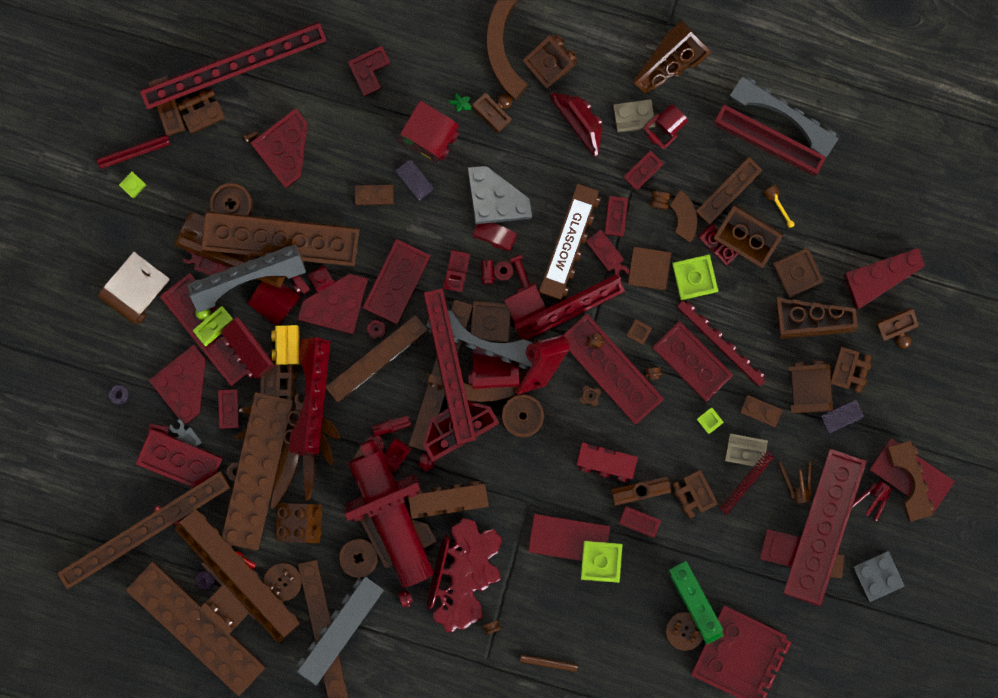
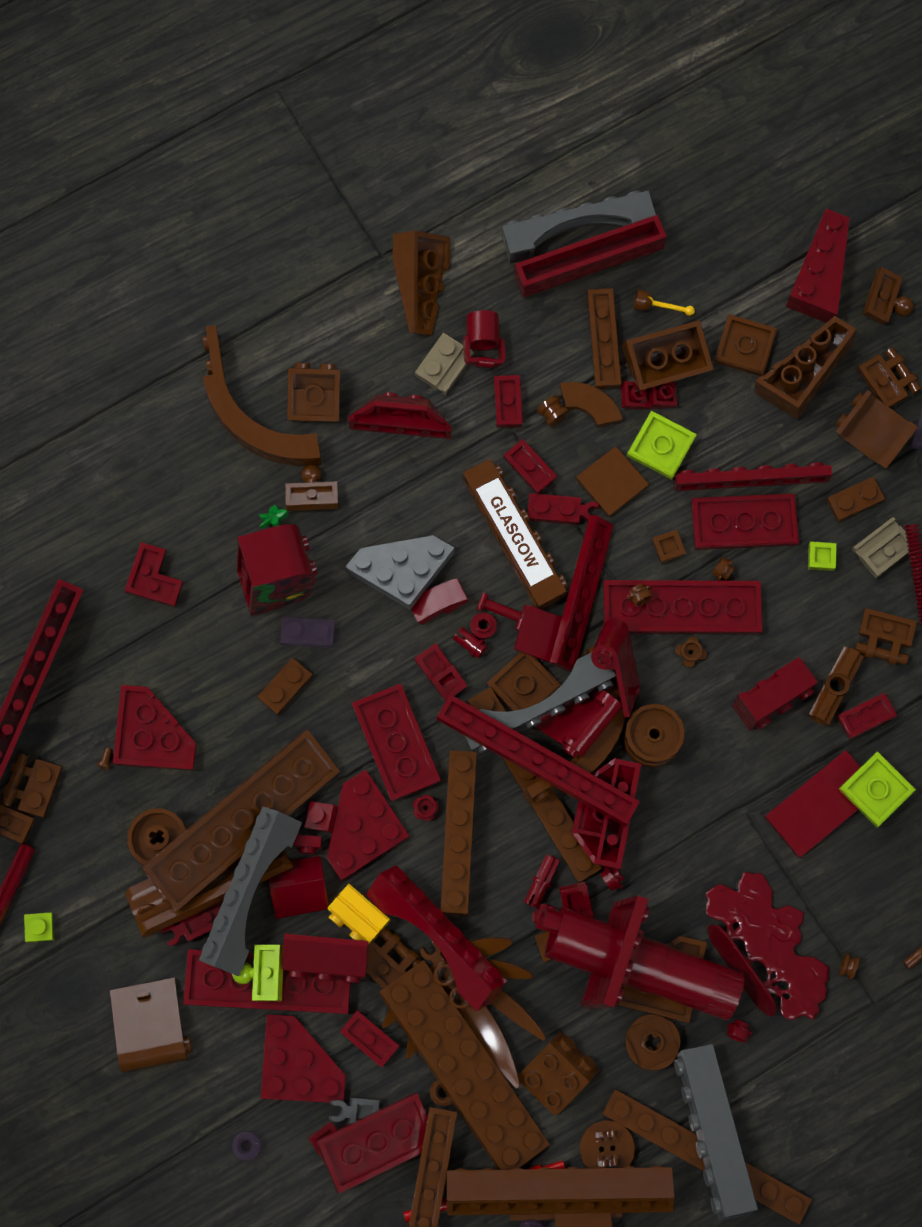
camera: 55 degrees left, 10 degrees down
reddish brown wedge [409,481,489,519] -> none

